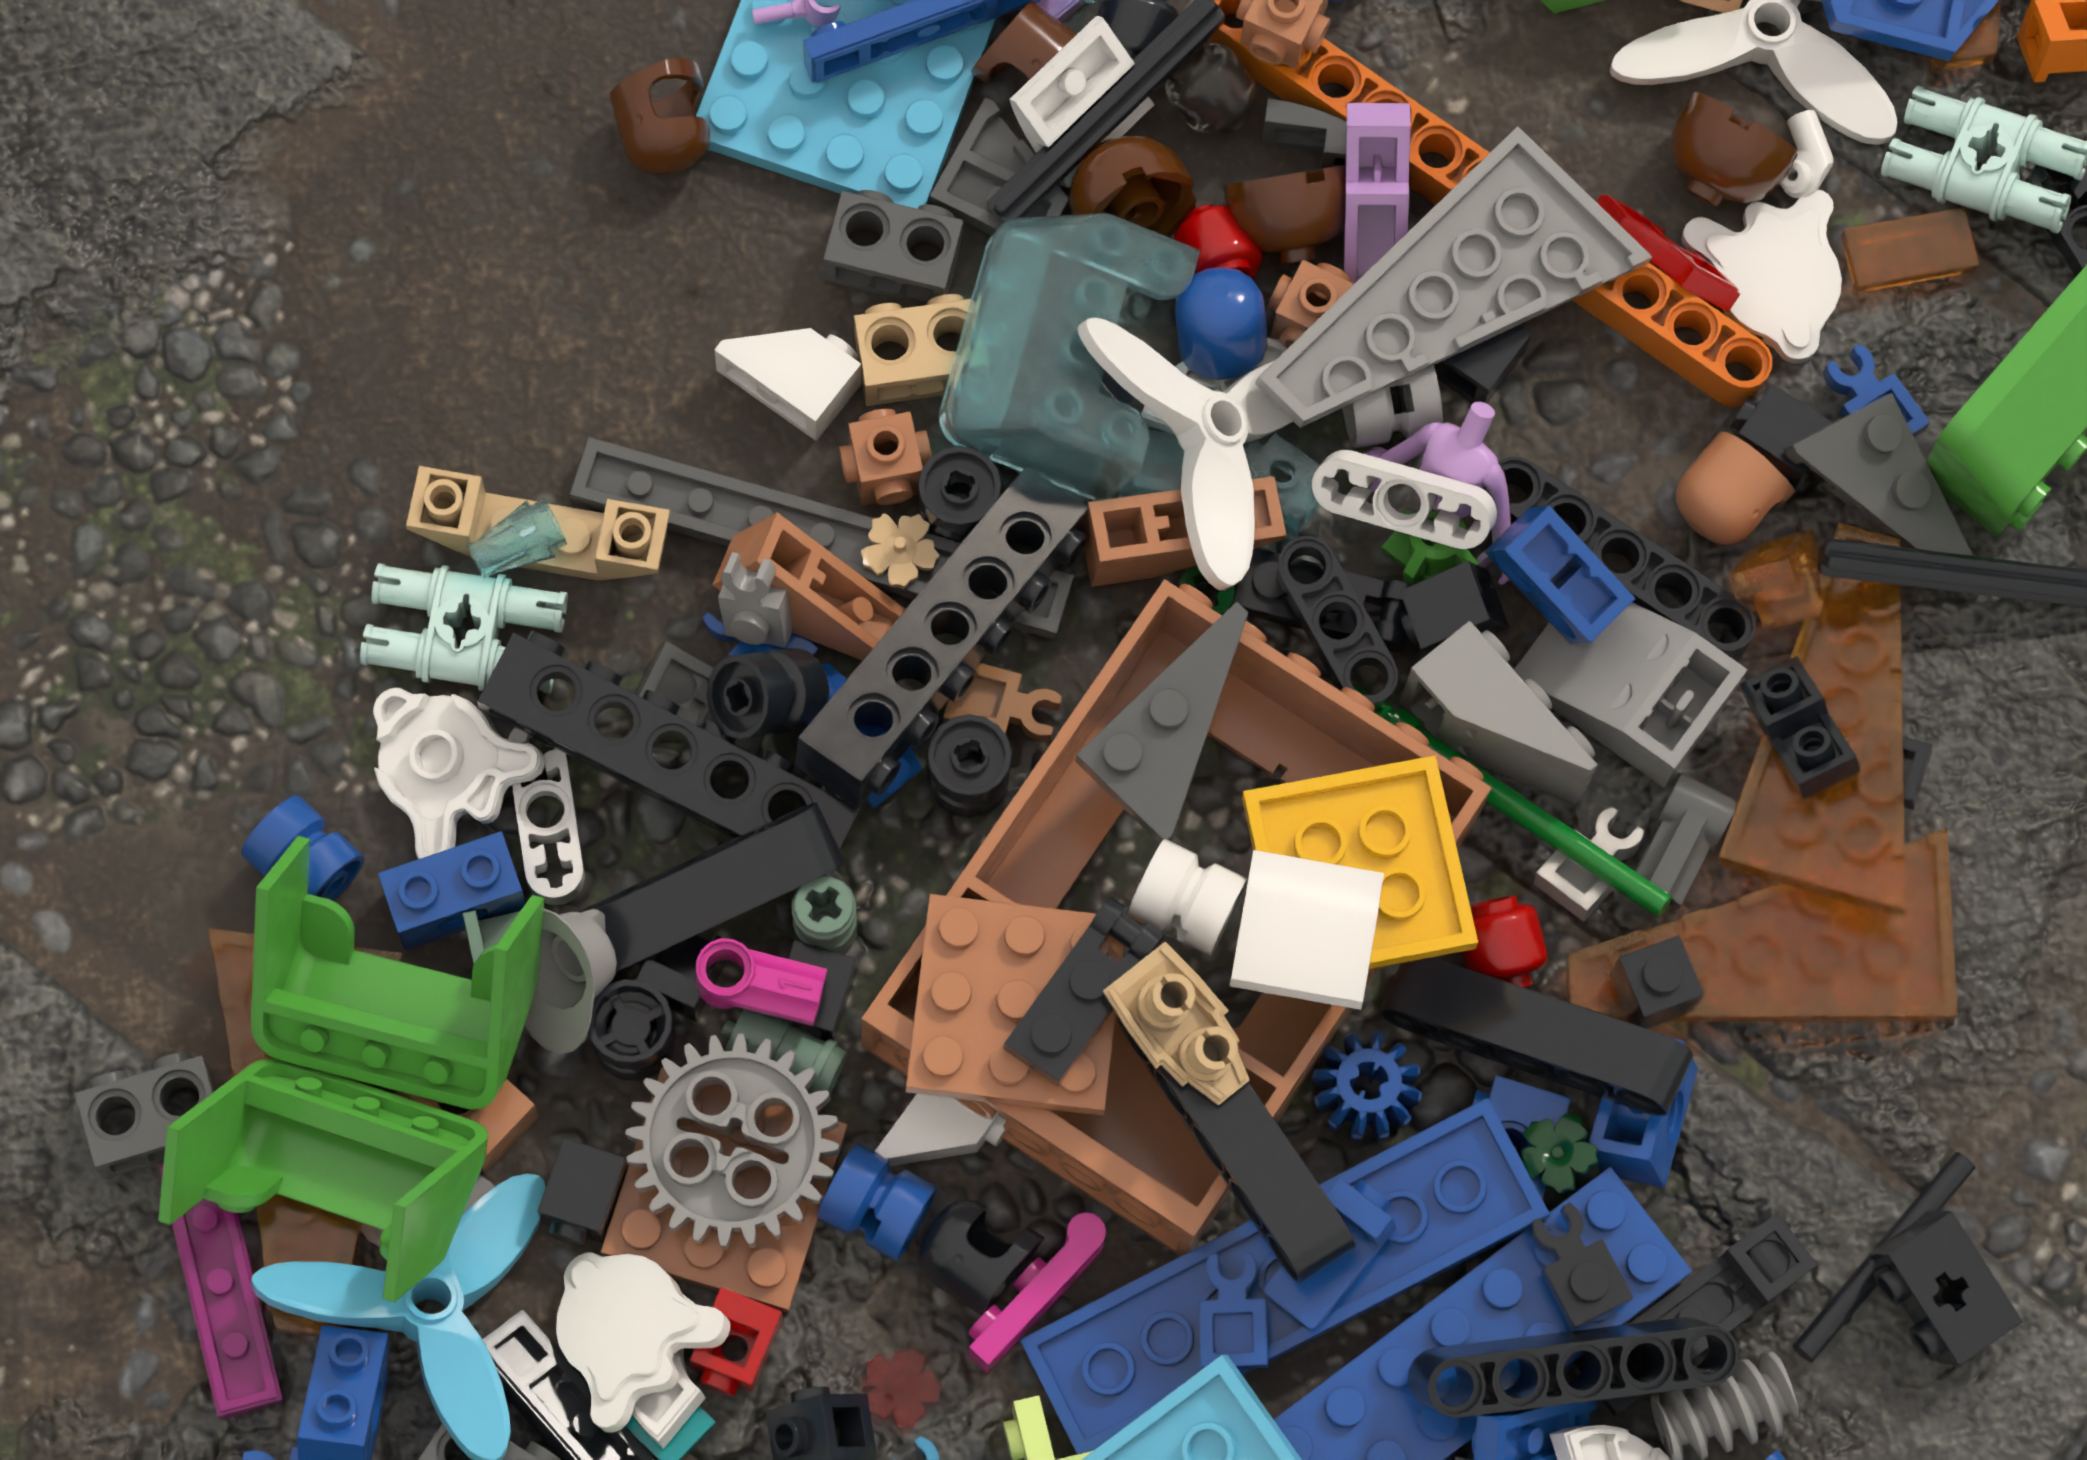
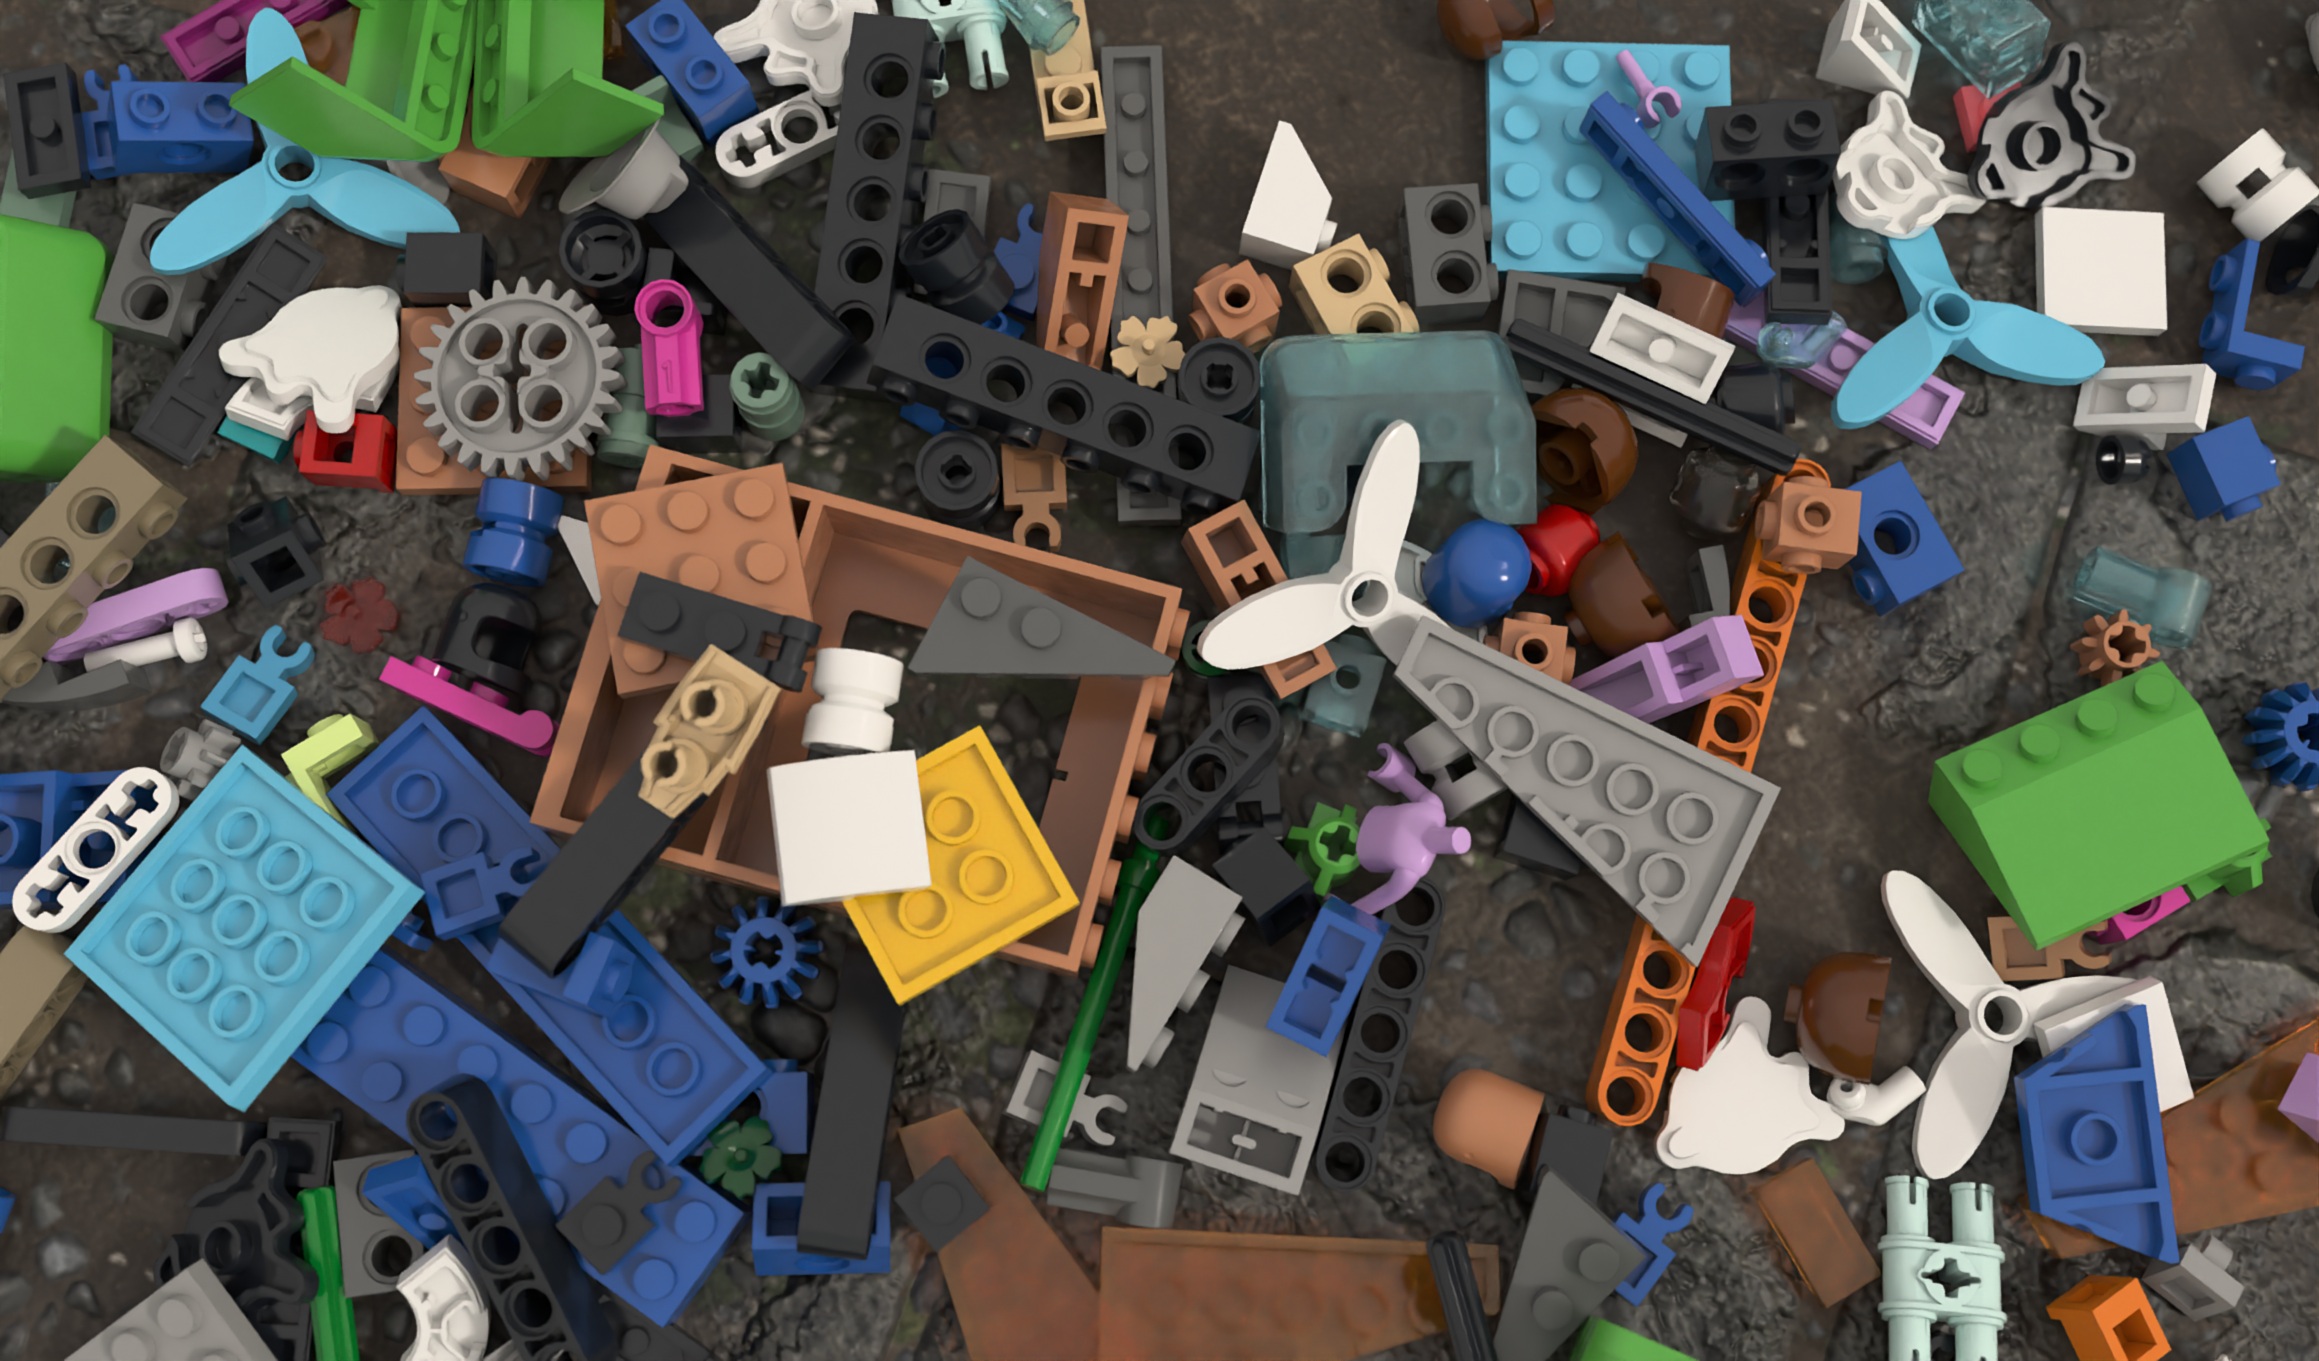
camera: 70 degrees right, 5 degrees up
light grey plate [718,552,794,648] -> none
white beam [1312,450,1497,549] -> none
red head [1462,895,1548,988] -> none
clear orange slope [1728,529,1823,630] -> none
black slope [1740,656,1861,800] -> none

